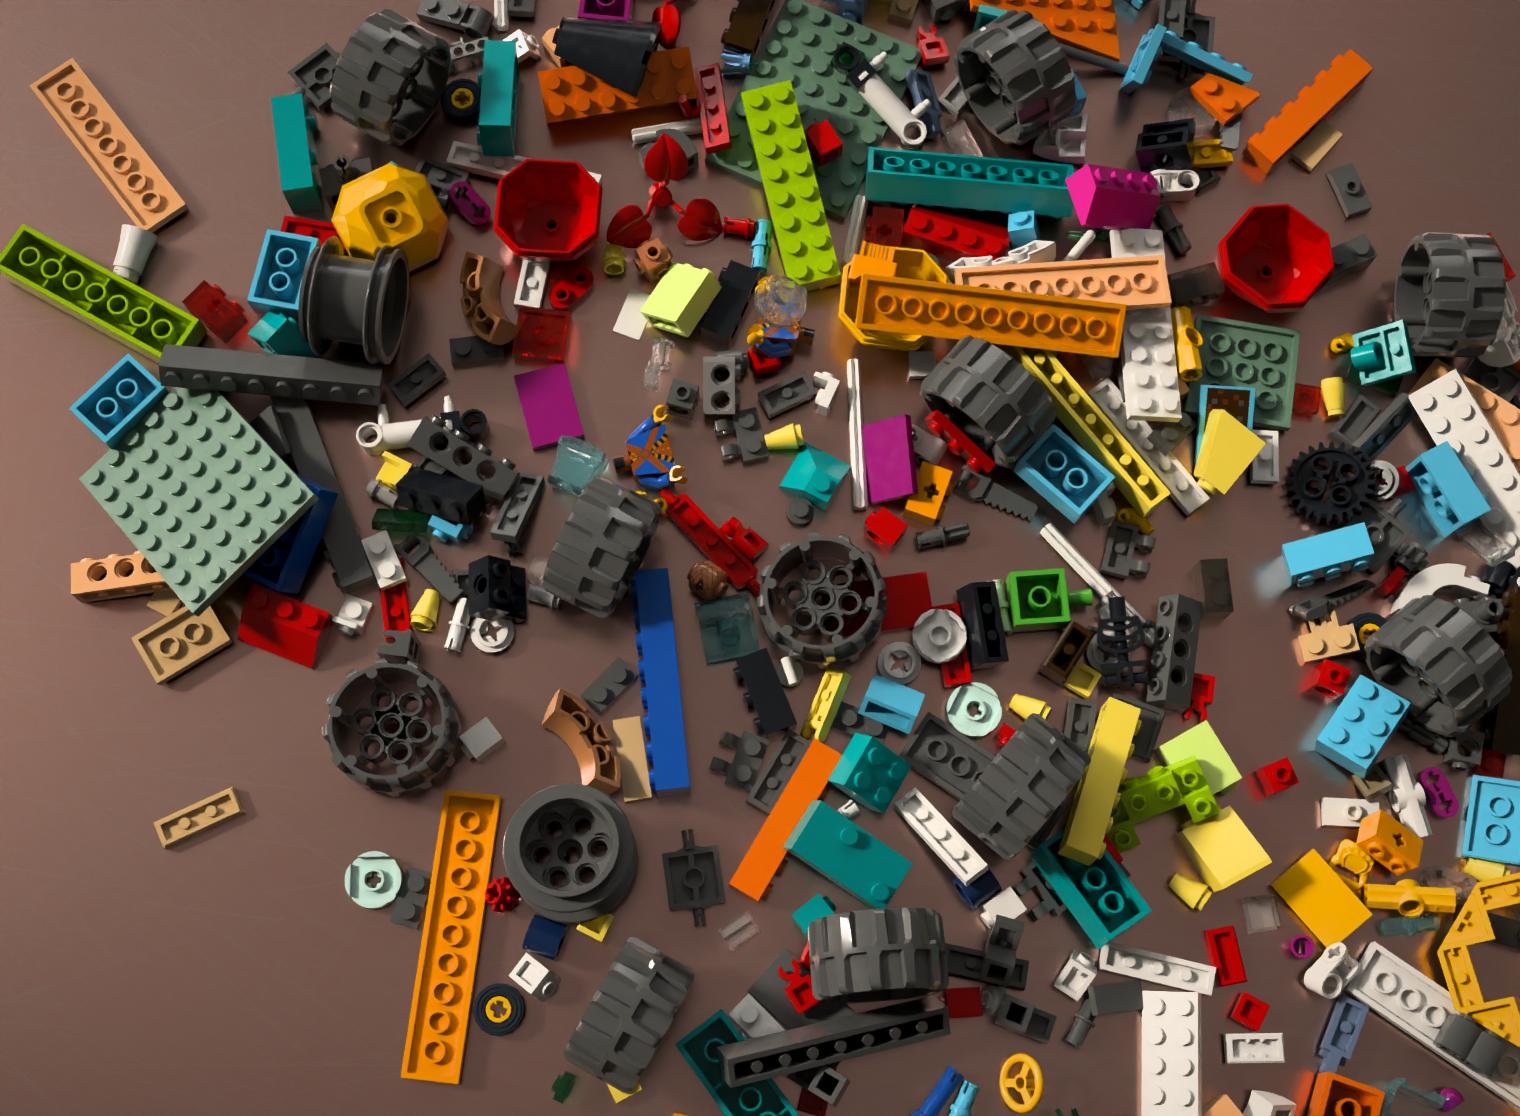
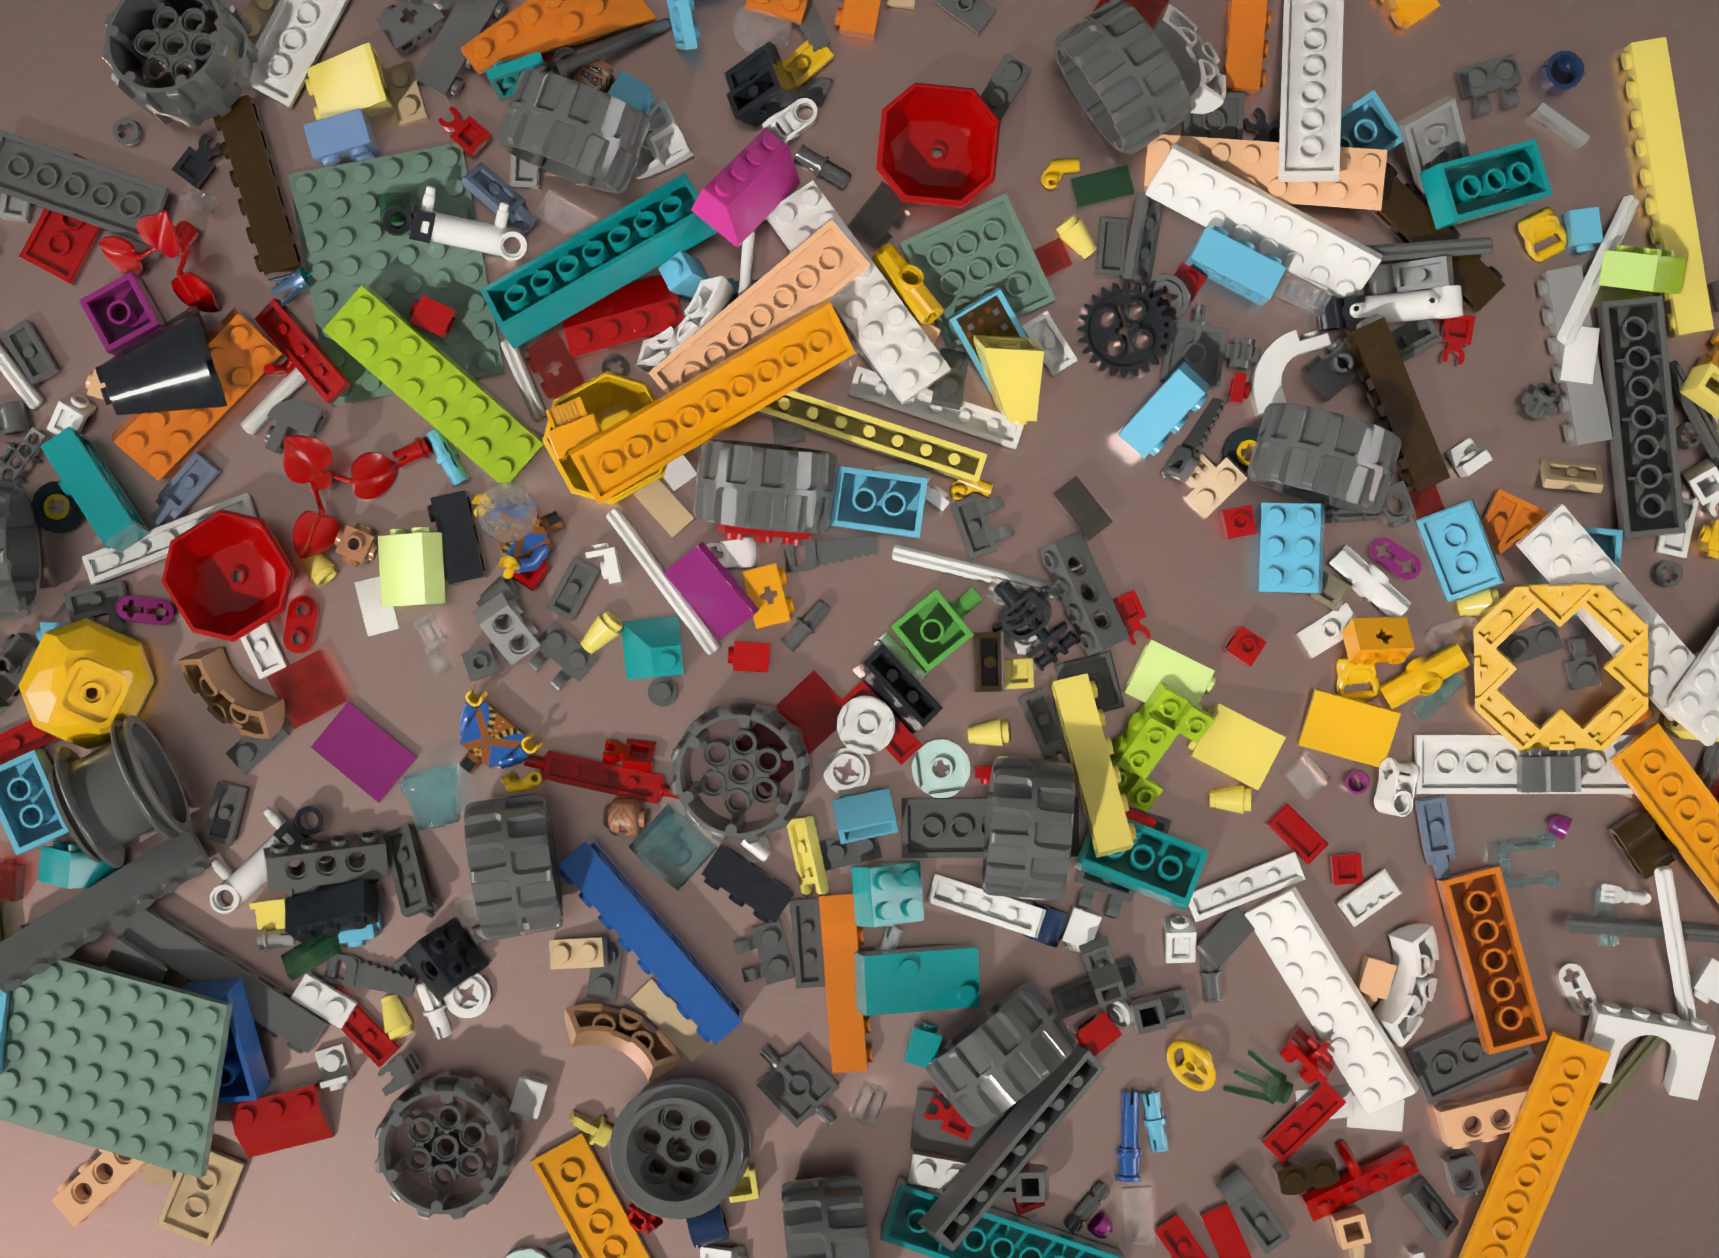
camera: 30 degrees left, 15 degrees up
teal plate [1350,320,1416,386] -> none
none -> sand blue hinge [149,451,221,526]
none -> tan plate [549,937,609,970]
none -> light yellow piece [568,1111,613,1148]
none -> tan tile [633,479,695,538]

